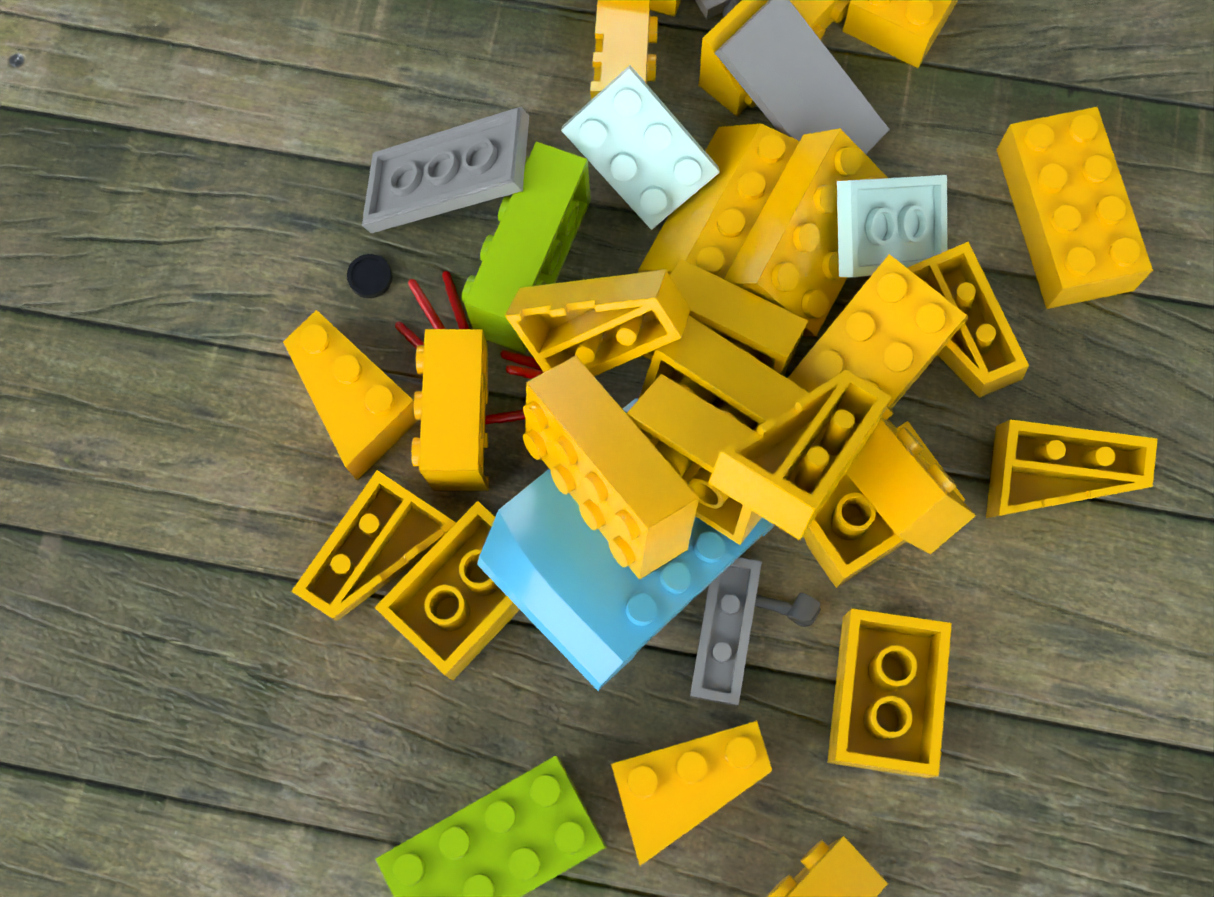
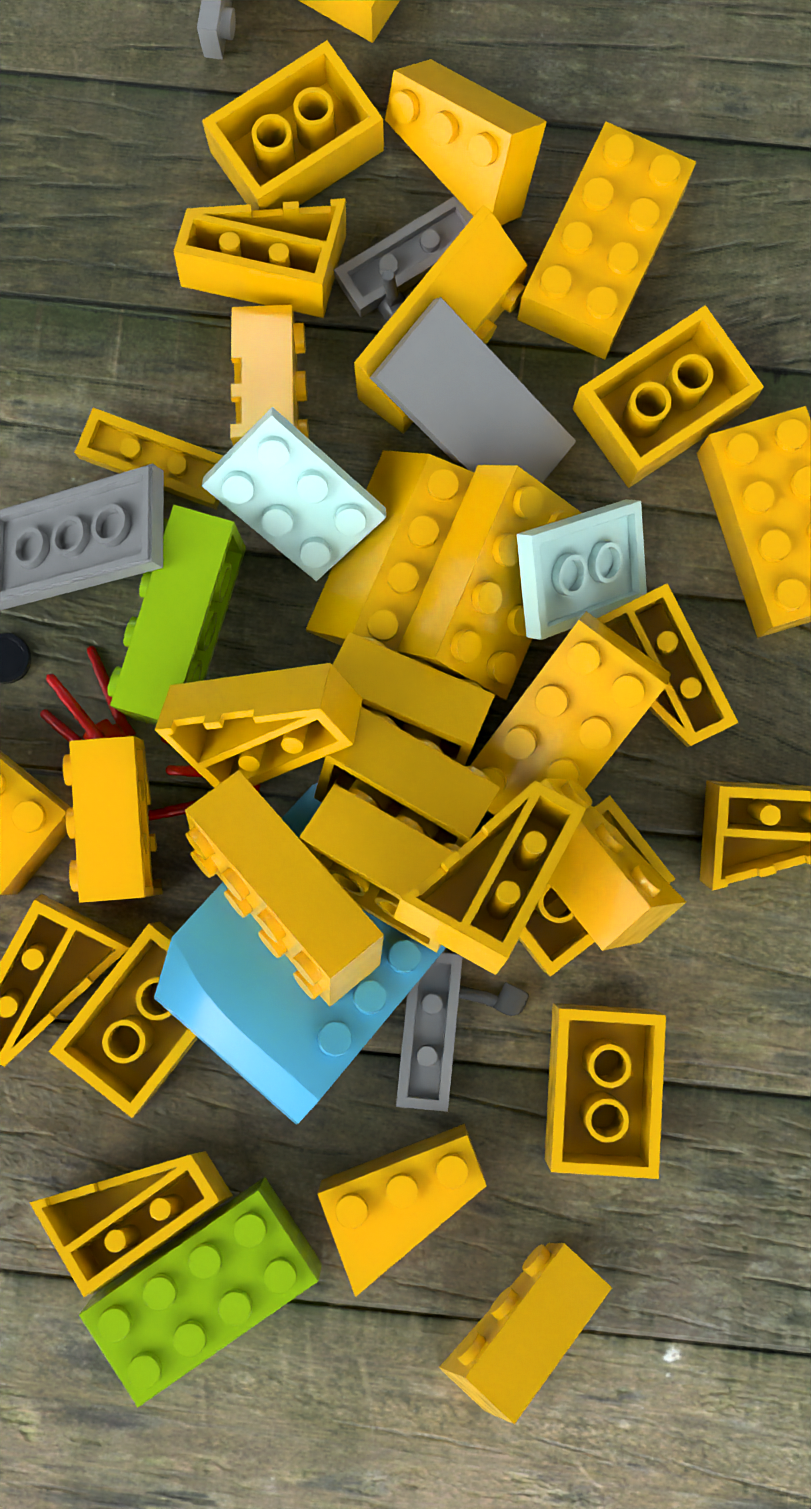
camera: 10 degrees left, 10 degrees up
none -> yellow wedge [29,1151,233,1297]
none -> yellow plate [74,407,223,510]
none -> yellow brick [572,305,764,488]

